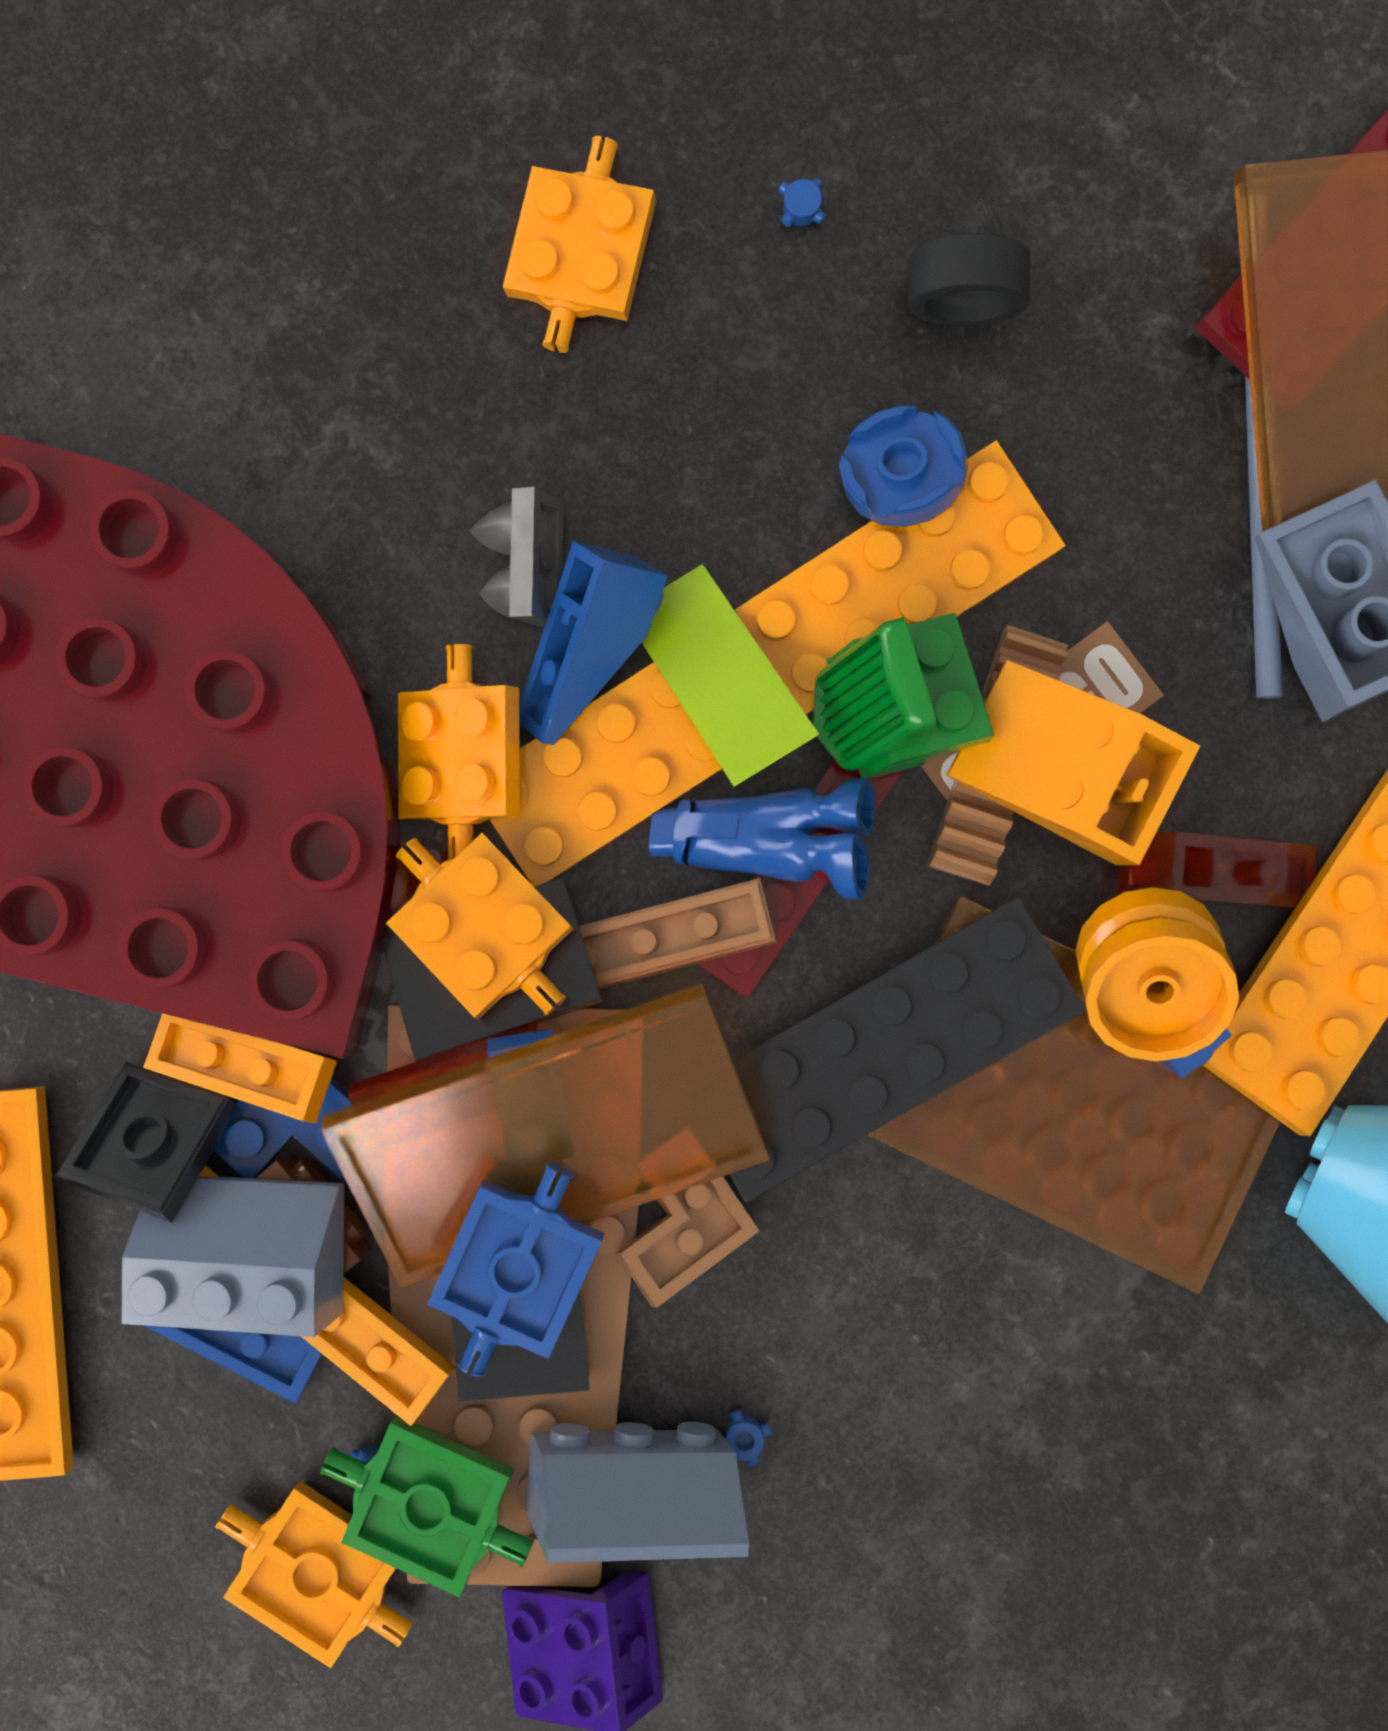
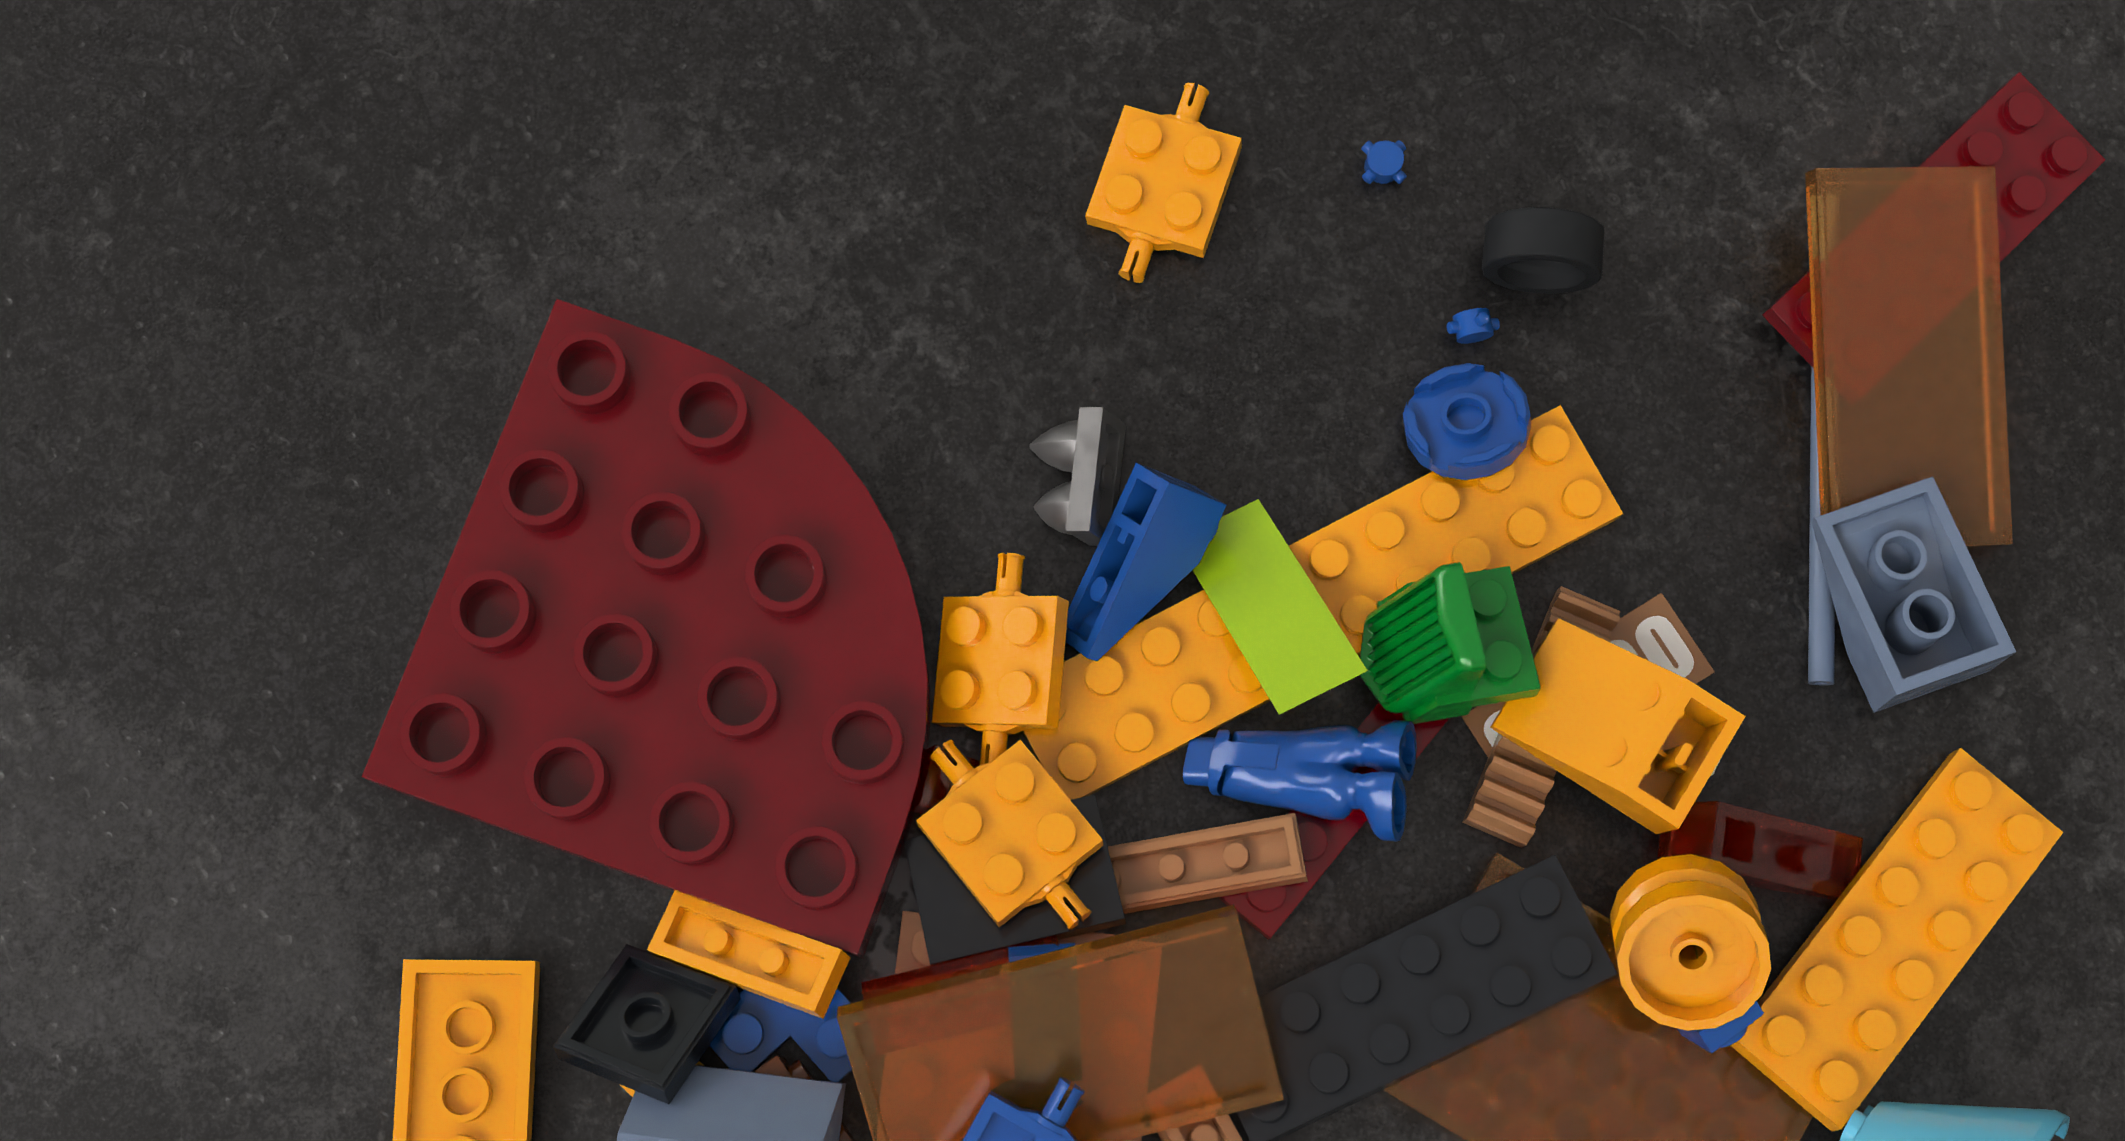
camera: 10 degrees right, 10 degrees down
none -> blue piece [1446,308,1500,344]

